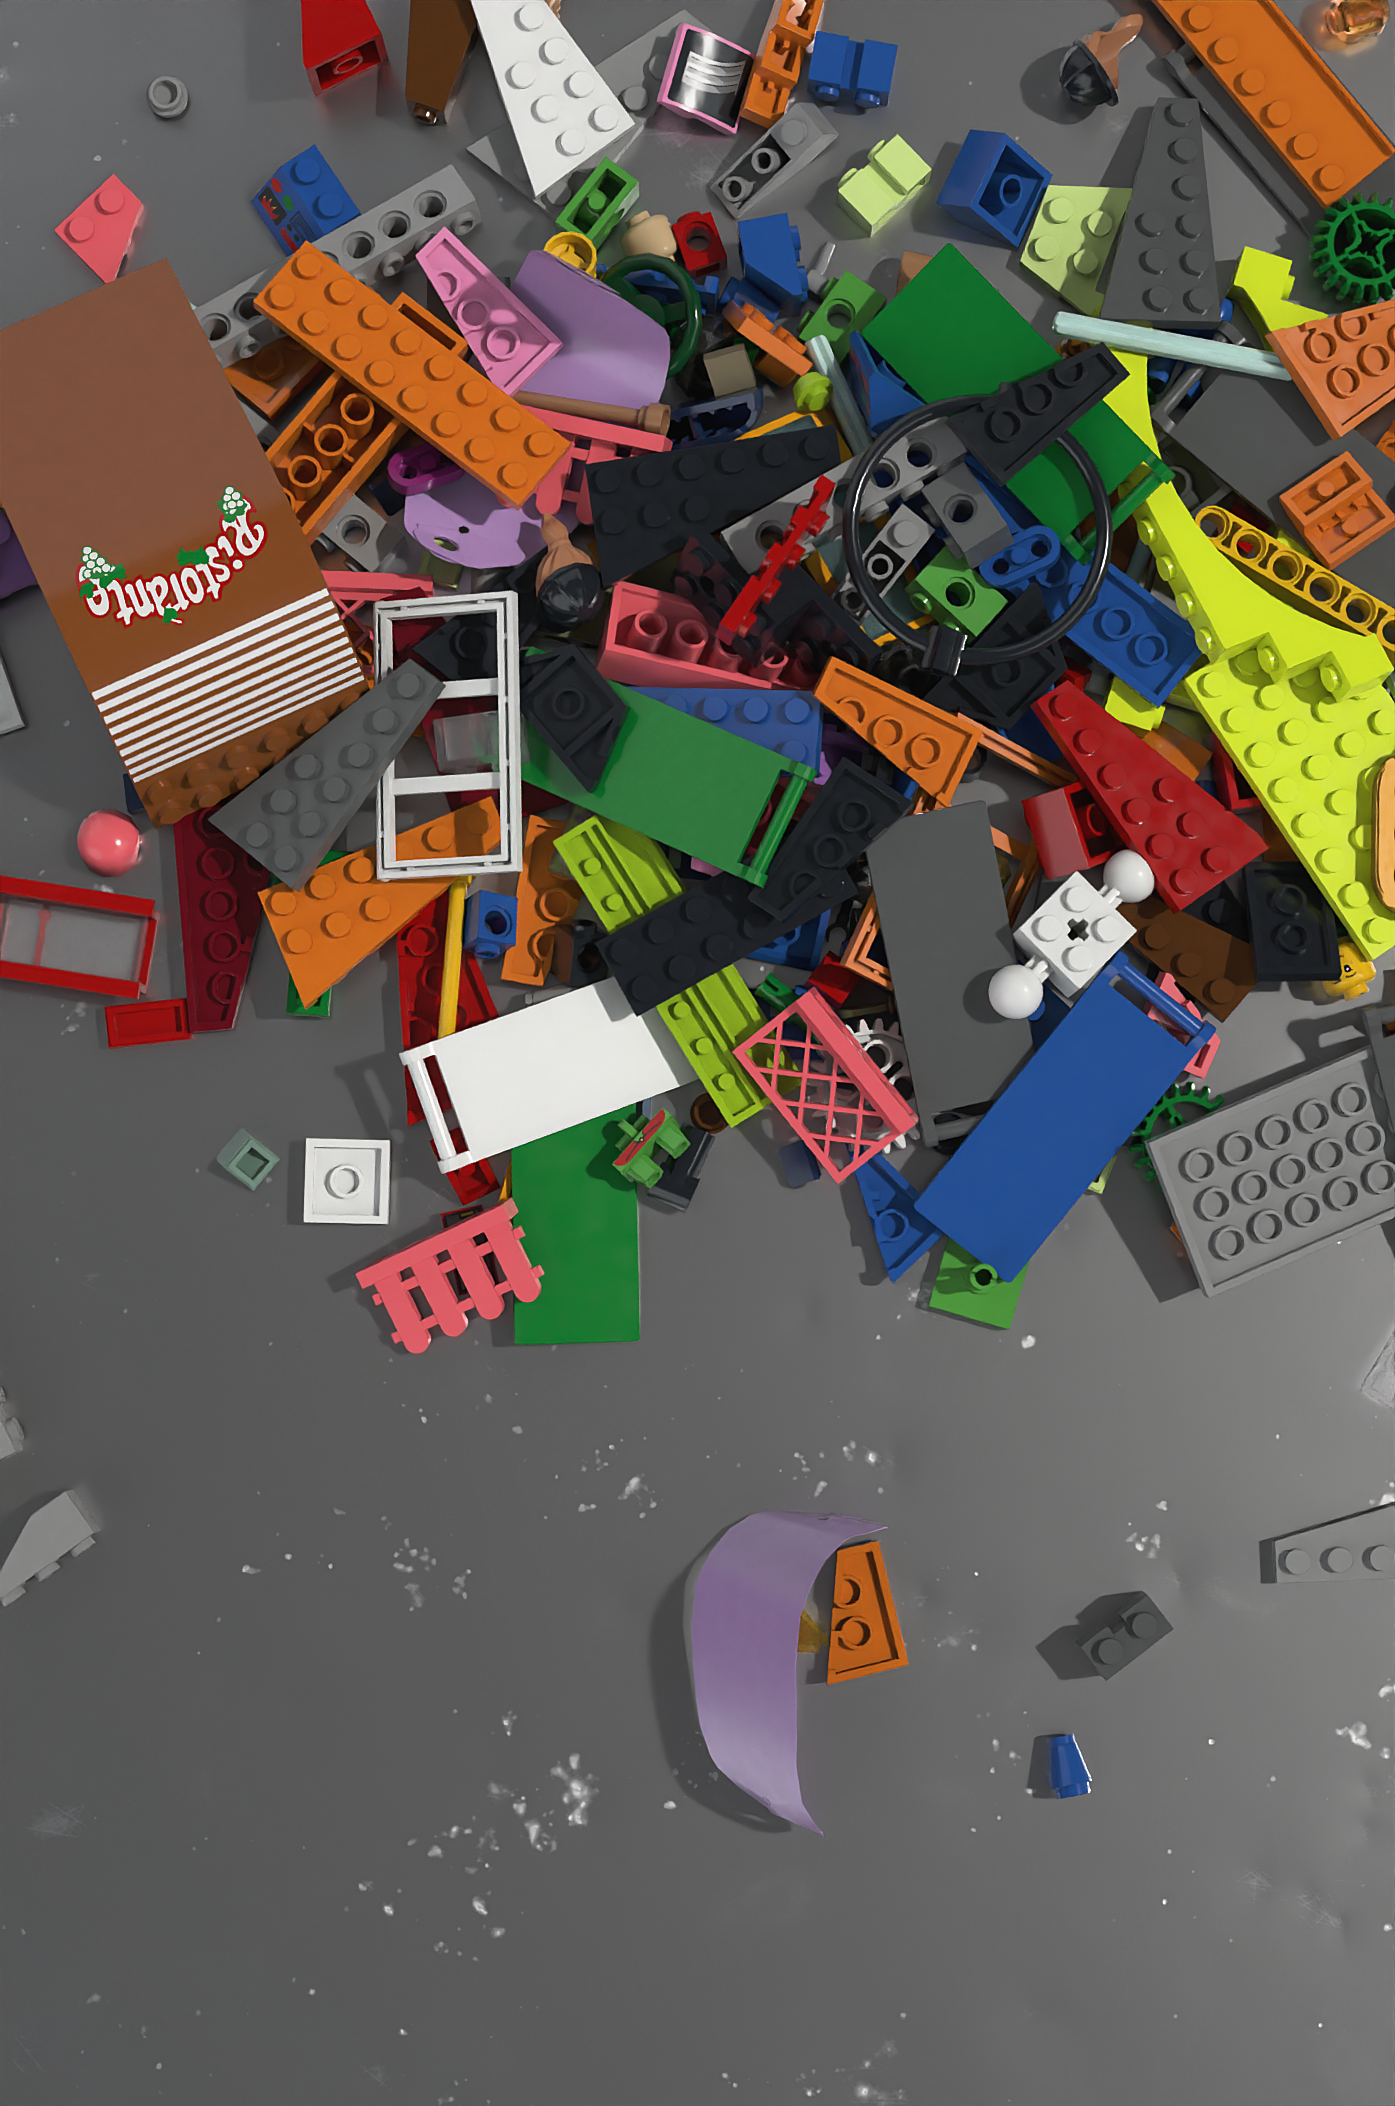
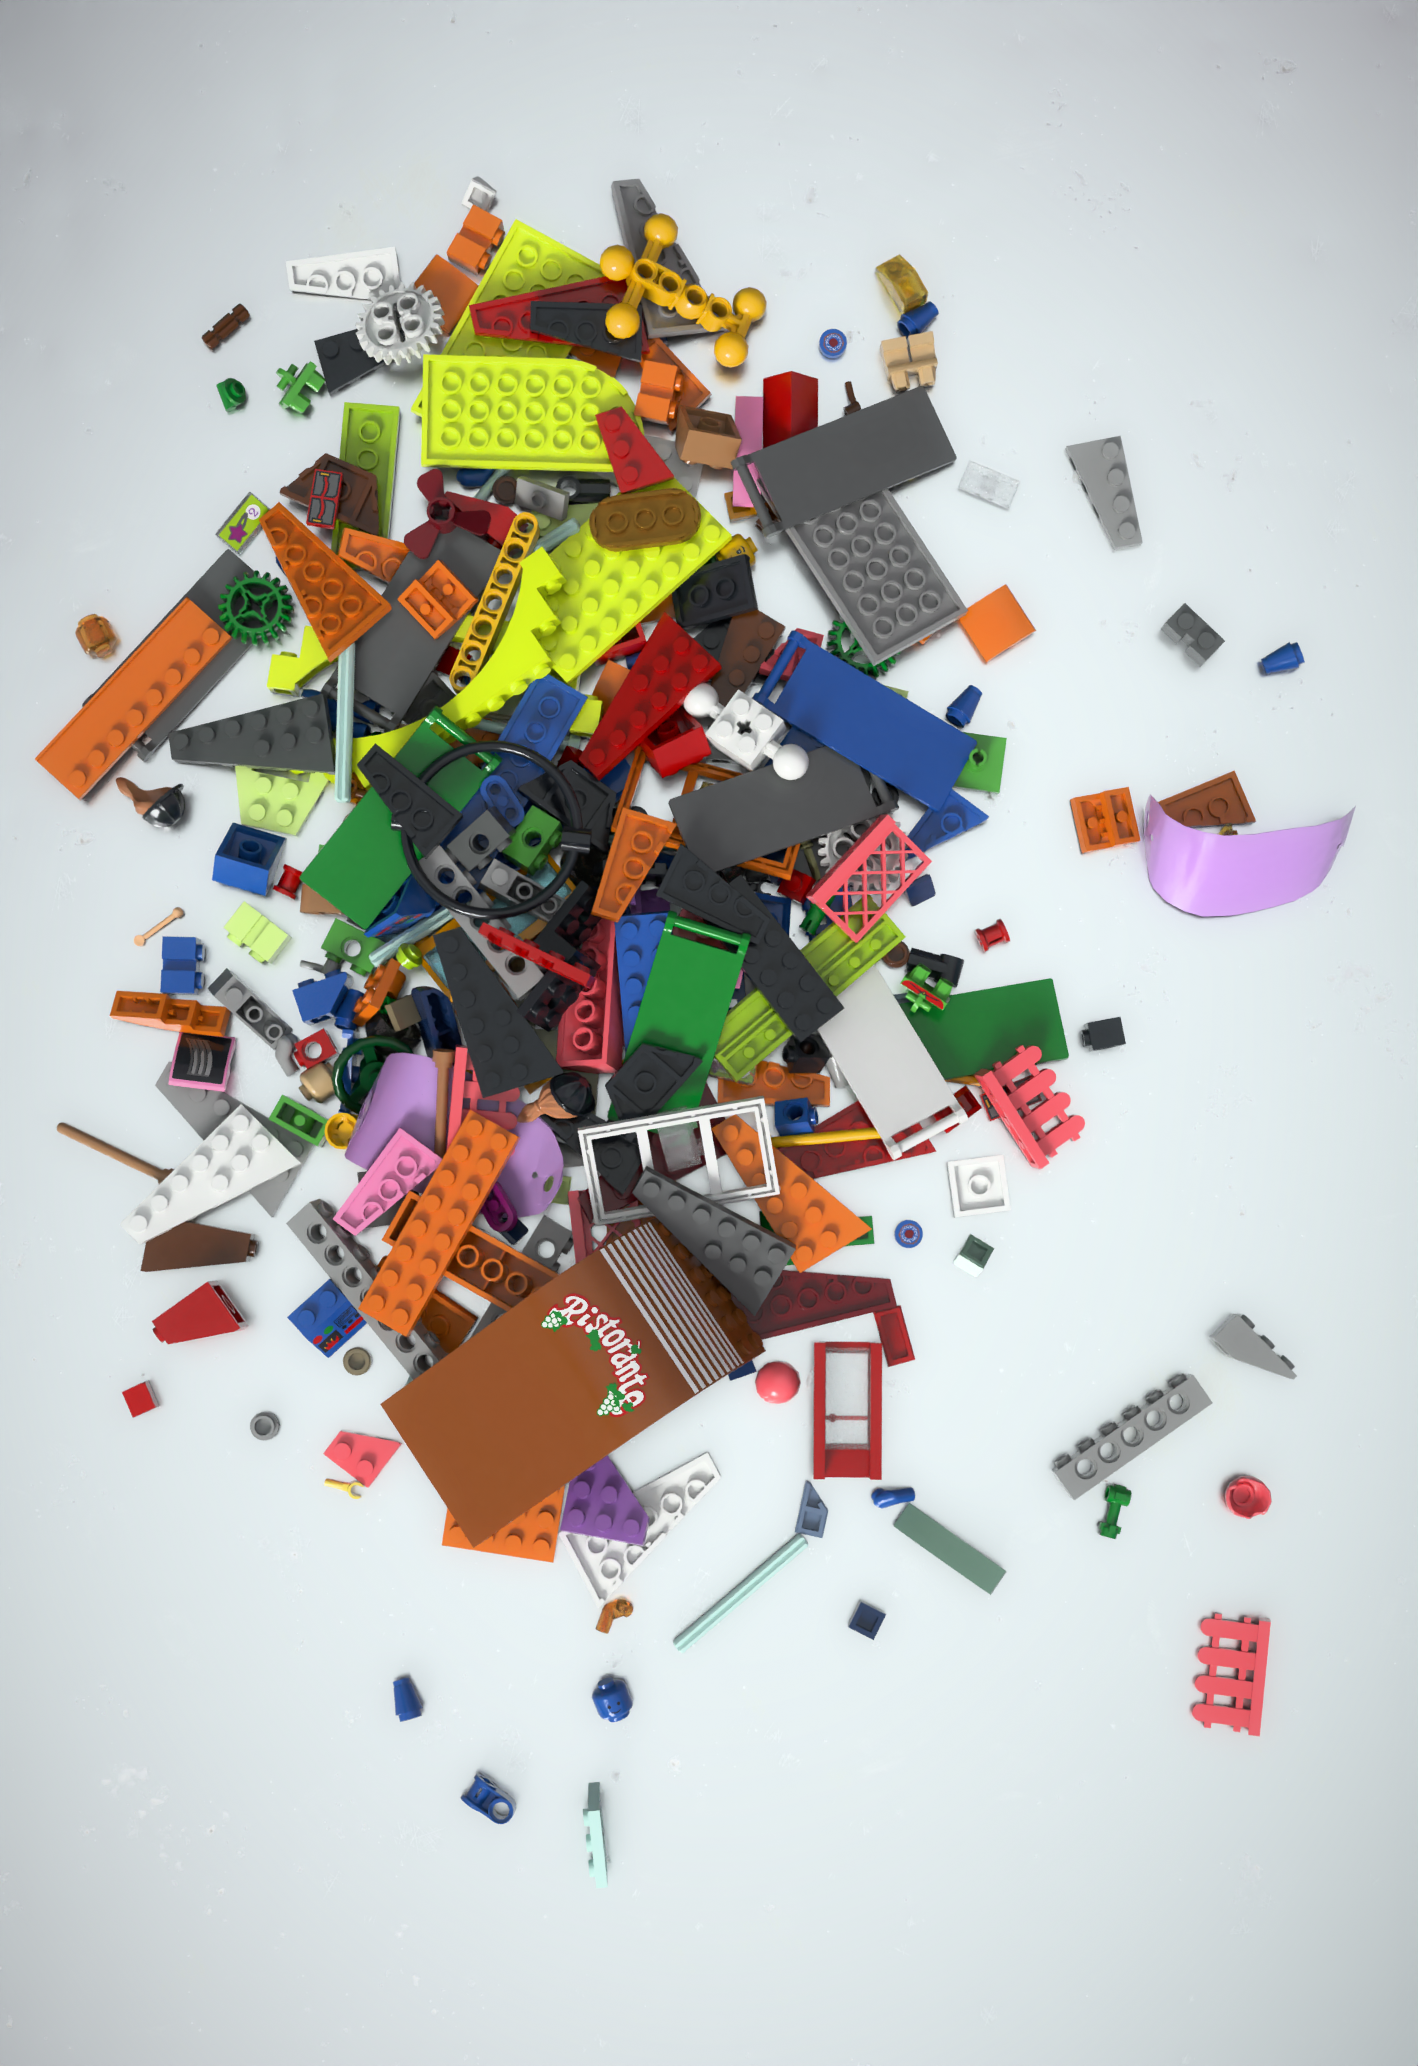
camera: 105 degrees left, 0 degrees up
none -> light nougat hinge [134,907,183,946]
none -> red bush [273,864,302,900]
none -> light grey arm [275,1033,299,1077]
none -> light yellow hand [324,1479,364,1499]
none -> dark tan tile [343,1347,372,1376]
none -> blue tile [894,1220,923,1248]
none -> blue cone [945,685,982,728]
none -> orange slope [959,584,1036,662]
none -> red bush [975,919,1010,952]
none -> orange slope [1070,787,1141,853]
none -> black brick [1081,1017,1126,1052]

